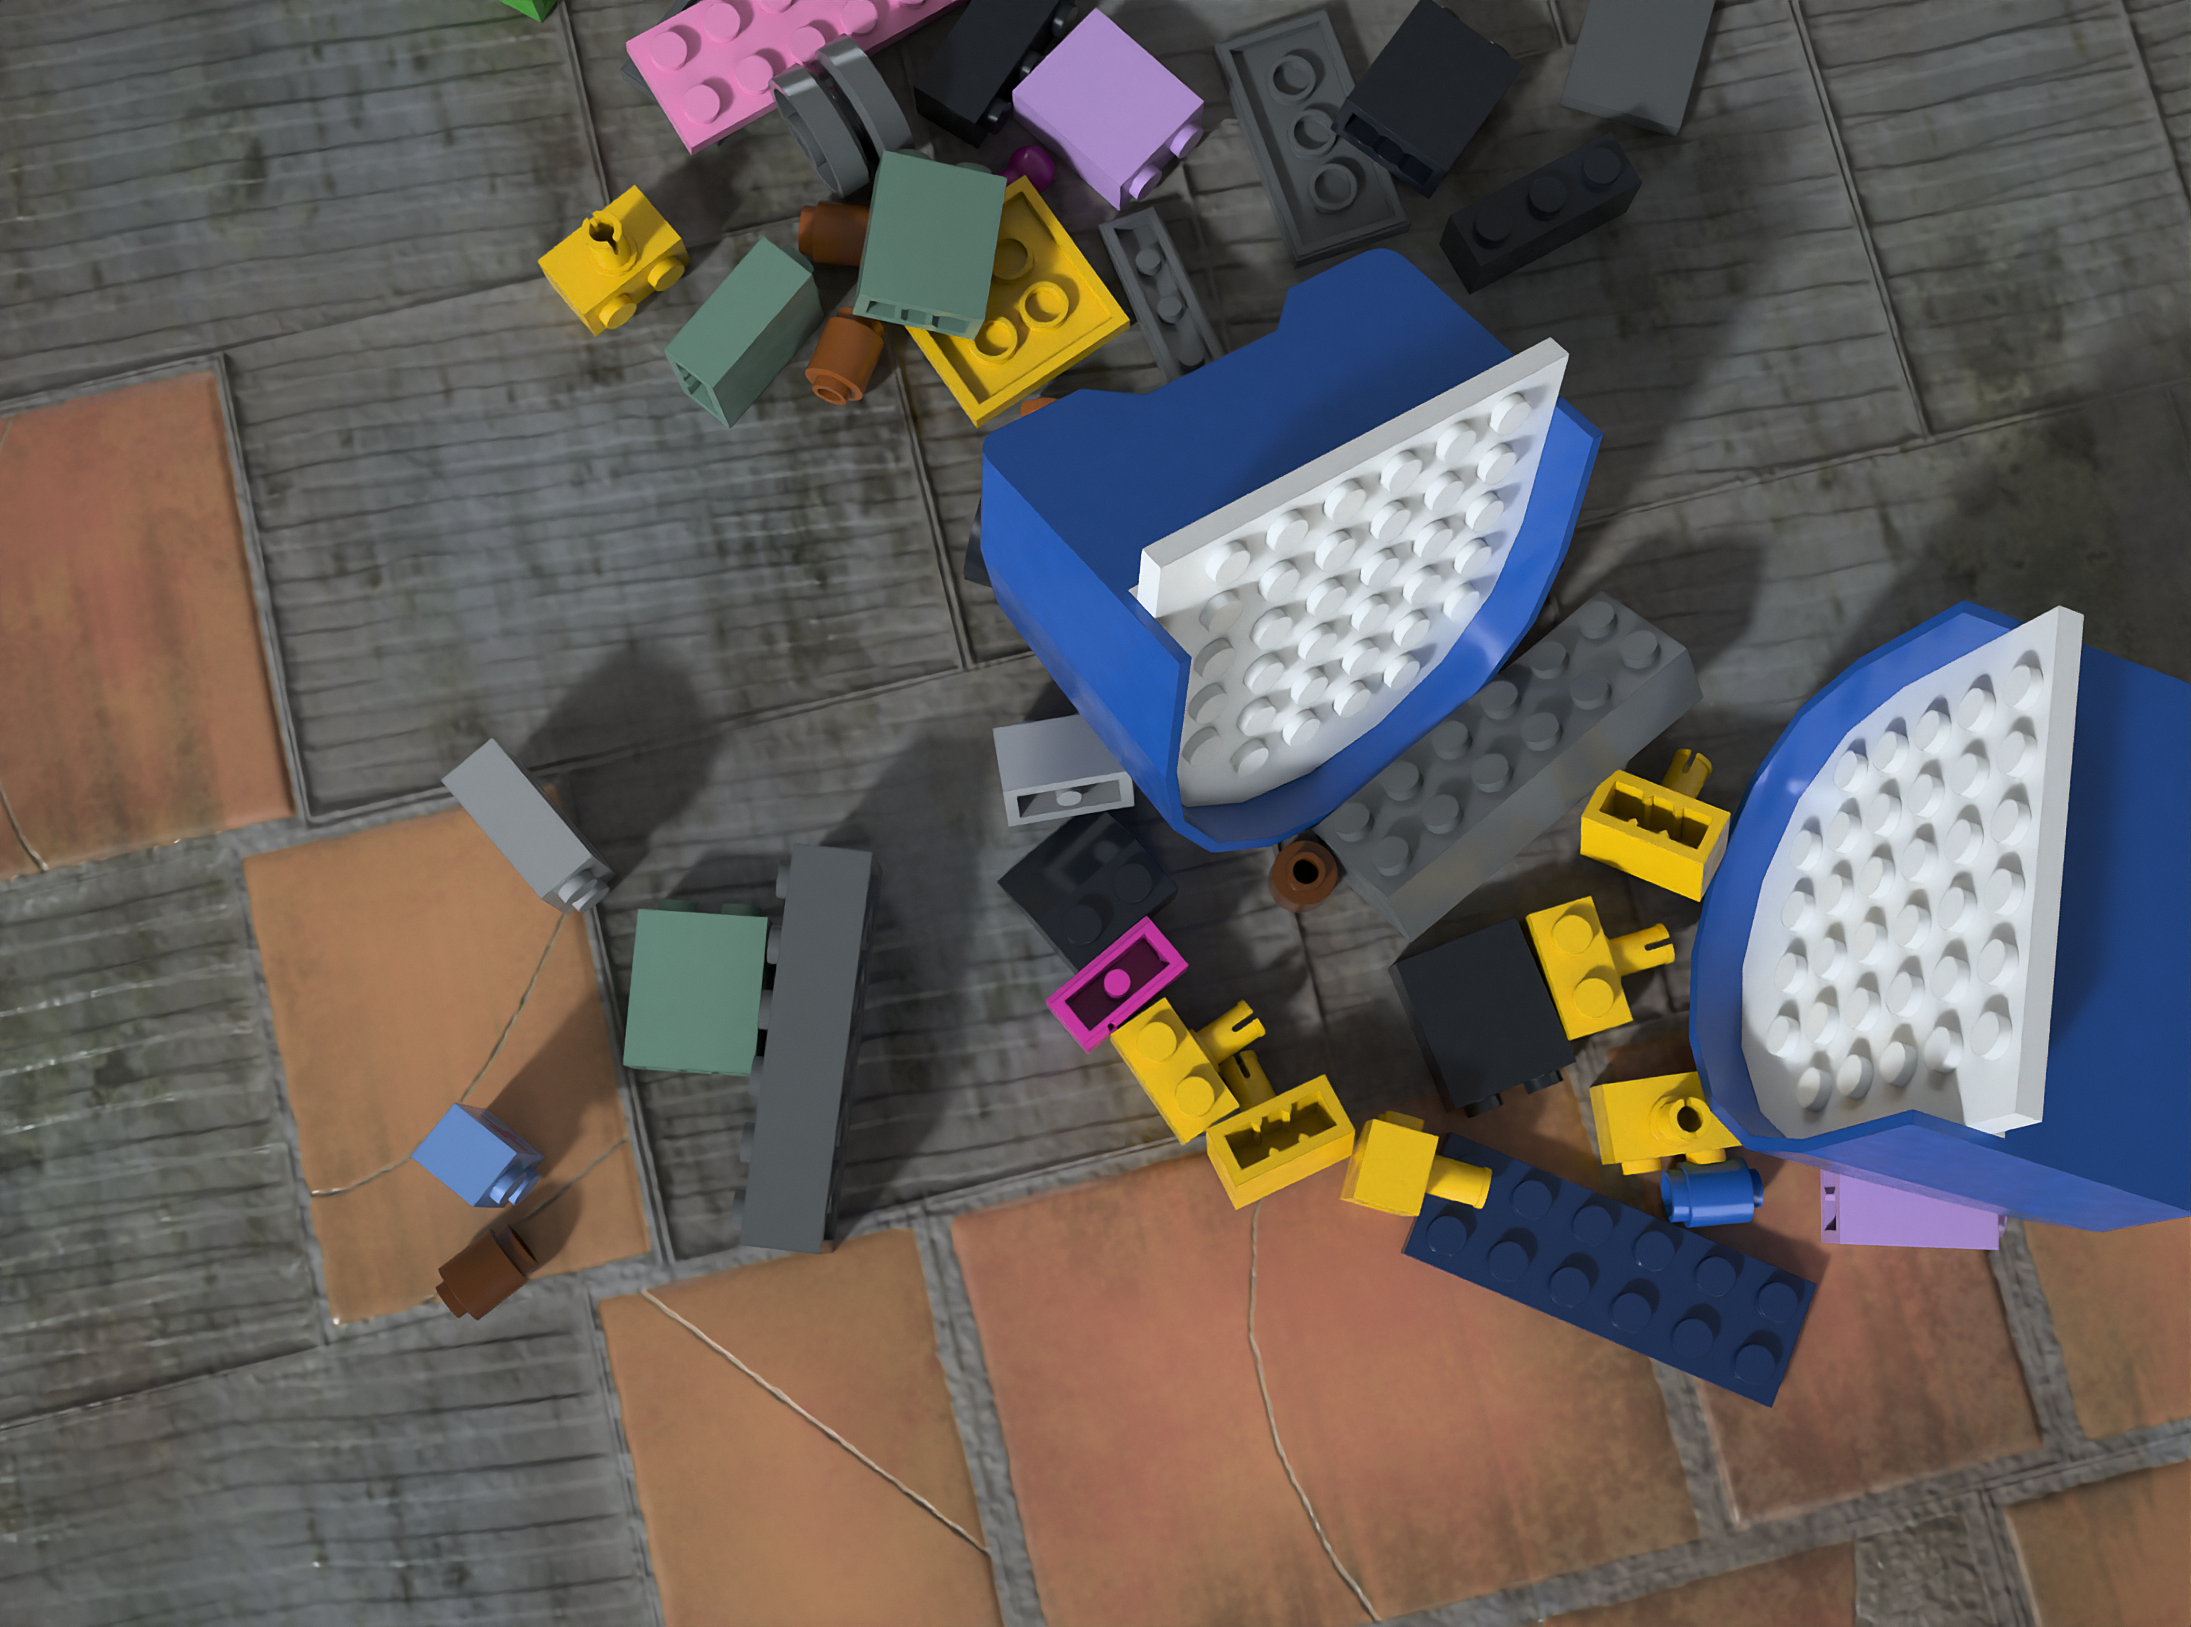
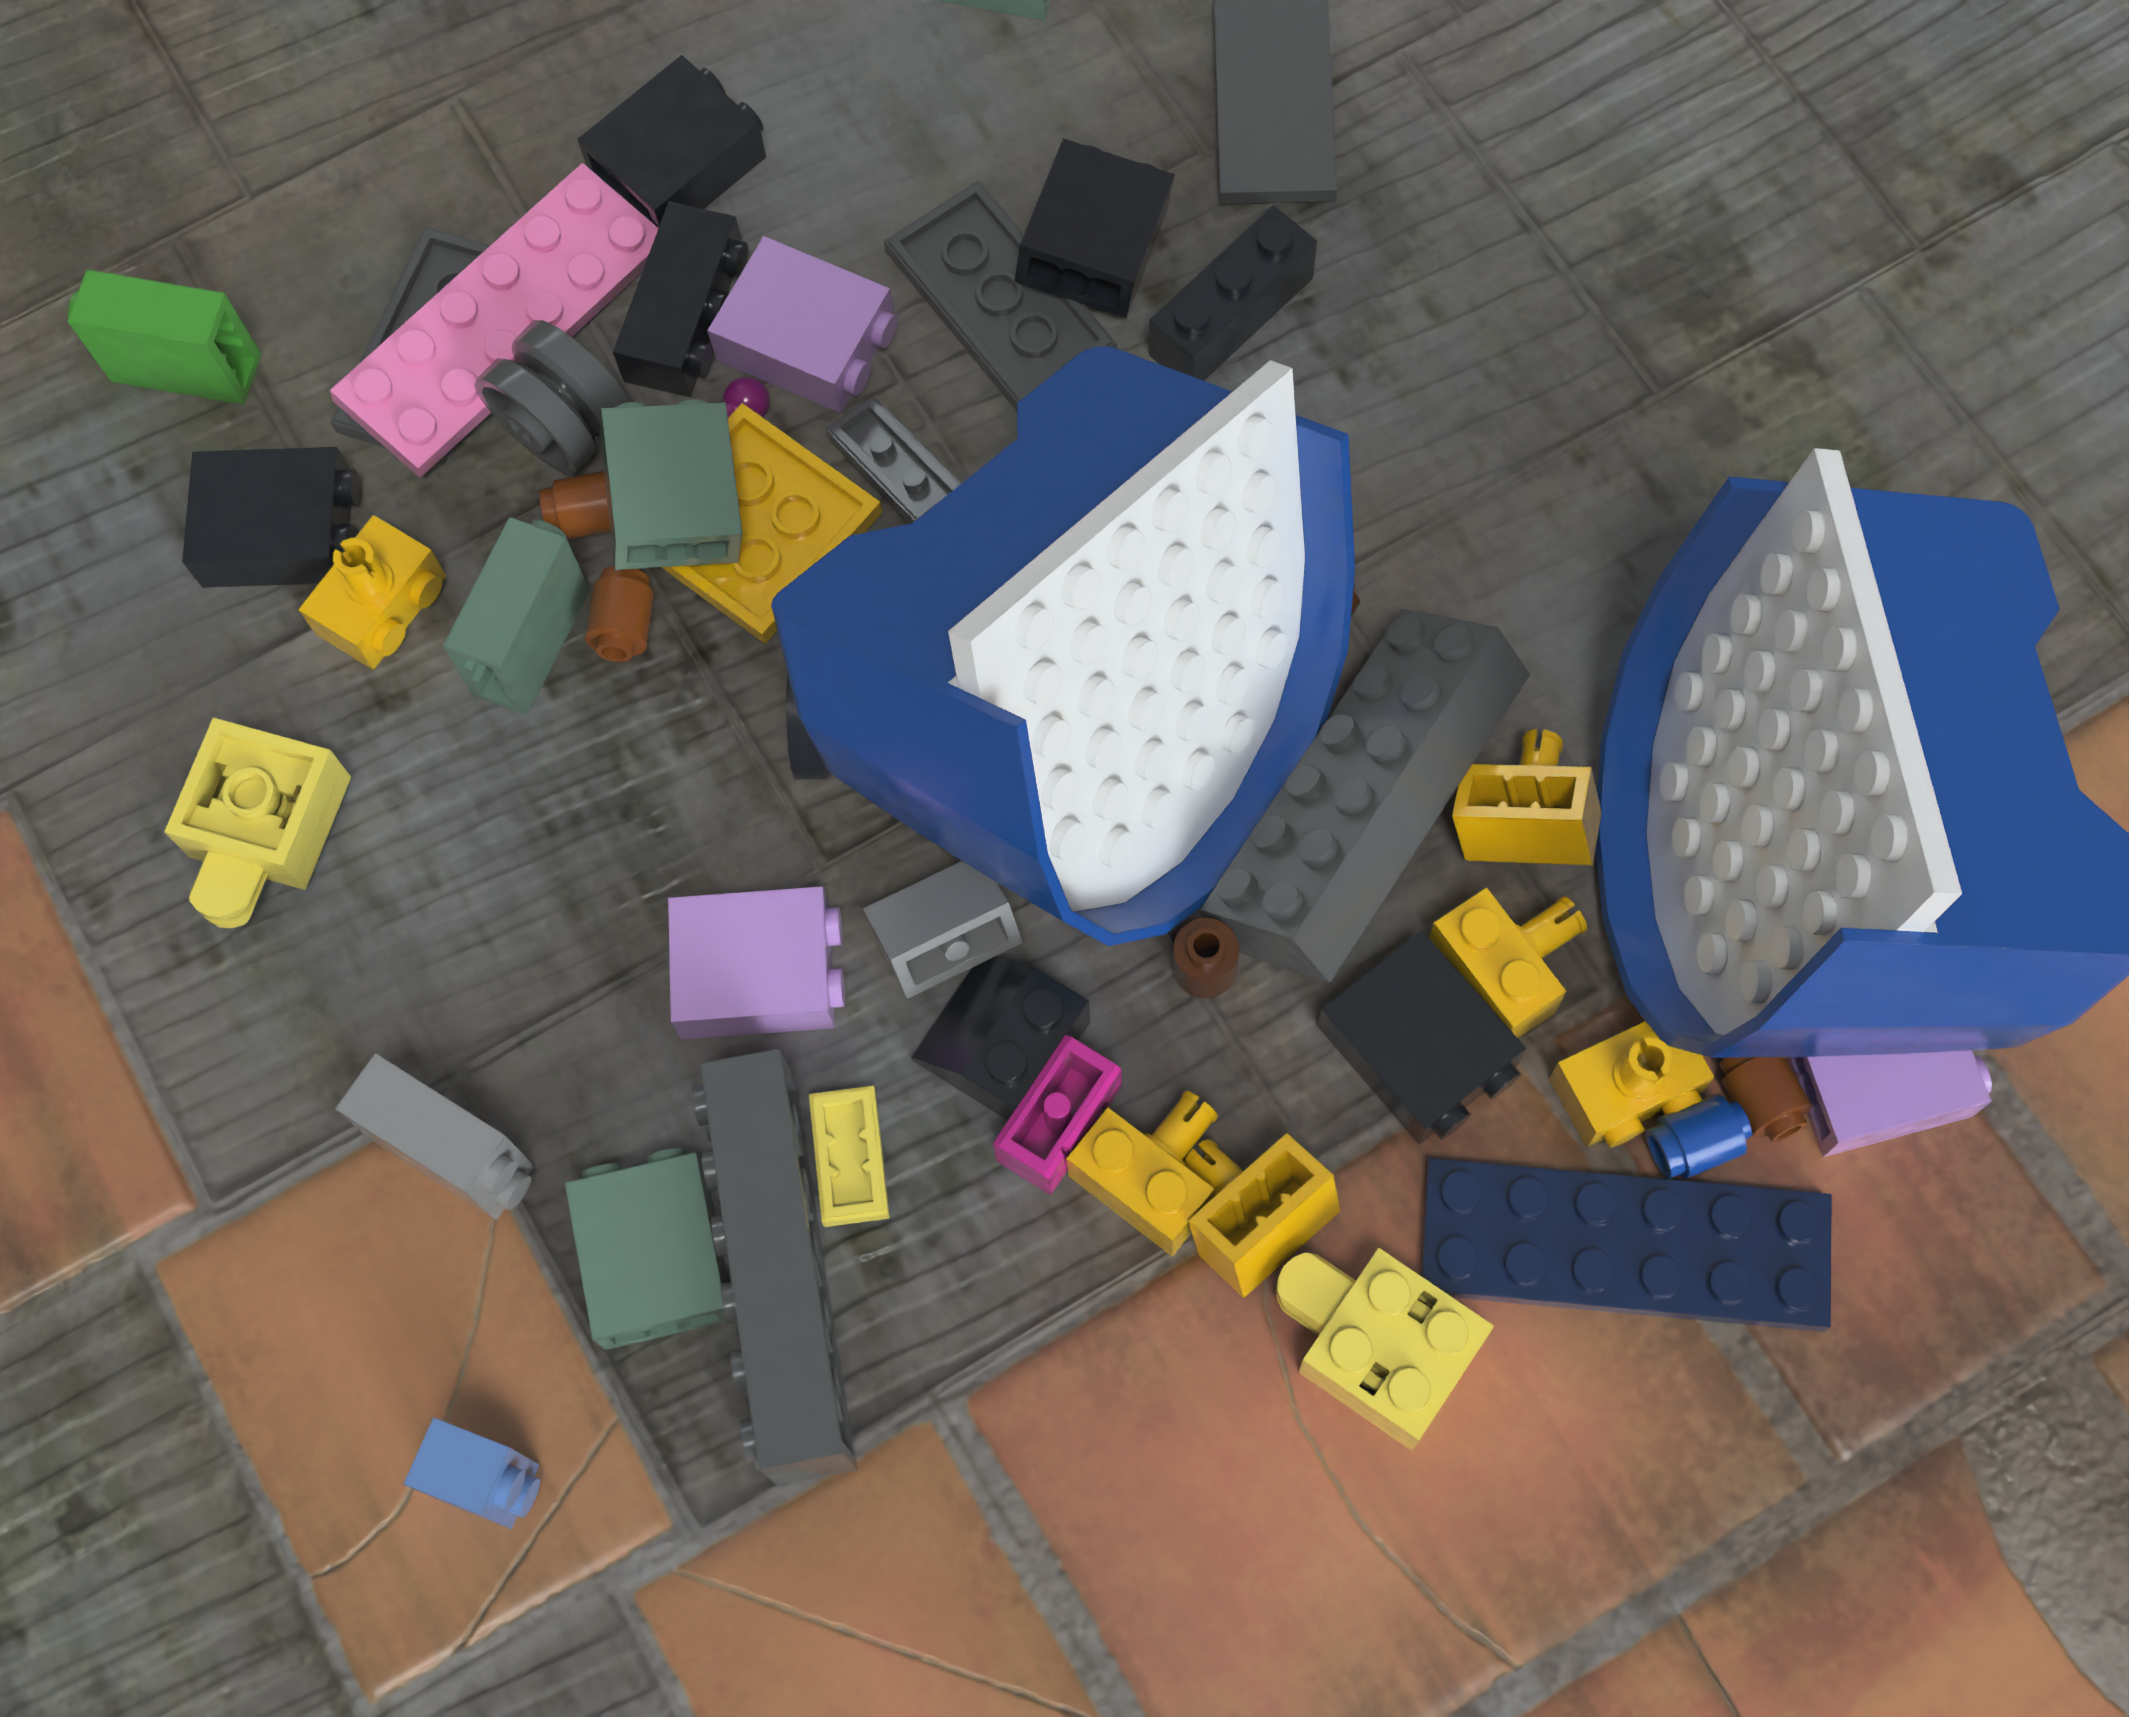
camera: 10 degrees left, 10 degrees down
reddish brown brick [435,1224,539,1321] -> none
yellow brick [1340,1111,1492,1217] -> none
none -> light yellow brick [164,717,351,928]
none -> black brick [182,447,360,588]
none -> lavender brick [668,887,845,1040]
none -> light yellow plate [809,1085,890,1227]
none -> light yellow brick [1276,1248,1494,1451]
none -> dark orange brick [1720,1057,1813,1143]

